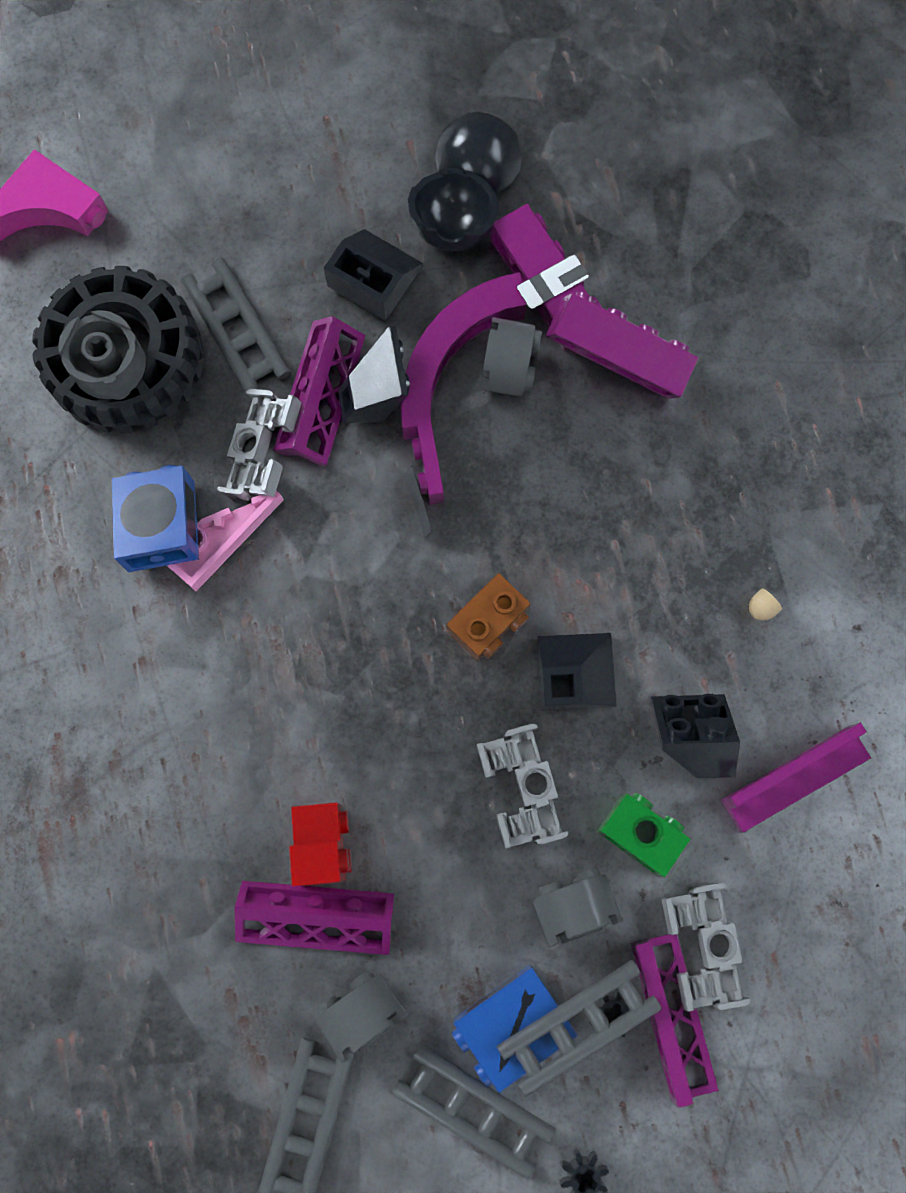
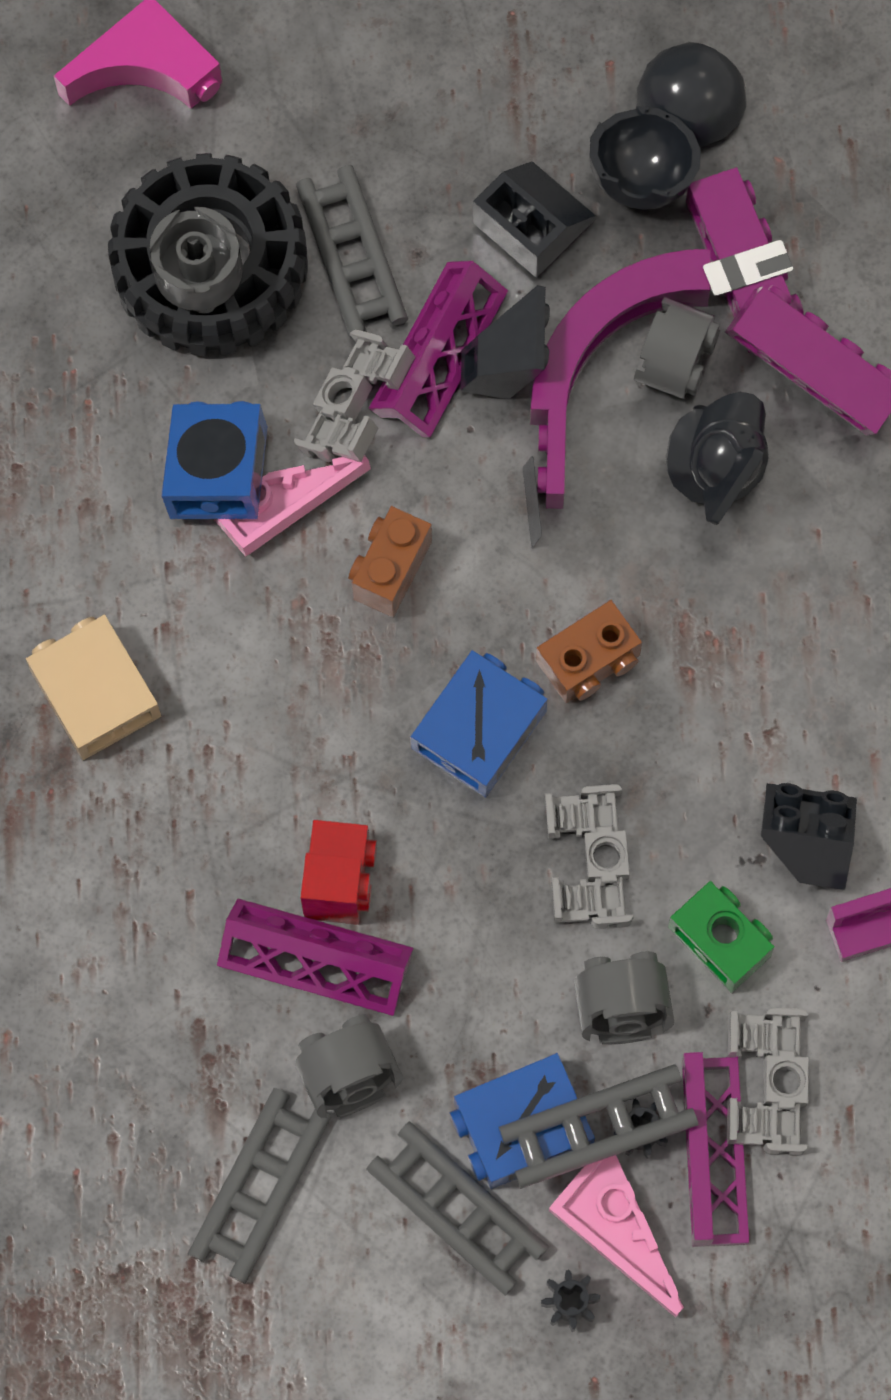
camera: 15 degrees right, 5 degrees down
black slope [537,633,617,711] -> none
none -> tan brick [25,614,161,760]
none -> dark orange brick [348,506,432,618]
none -> blue brick [410,650,547,798]
none -> bright pink wing [549,1155,684,1318]
none -> black helmet [666,392,769,525]

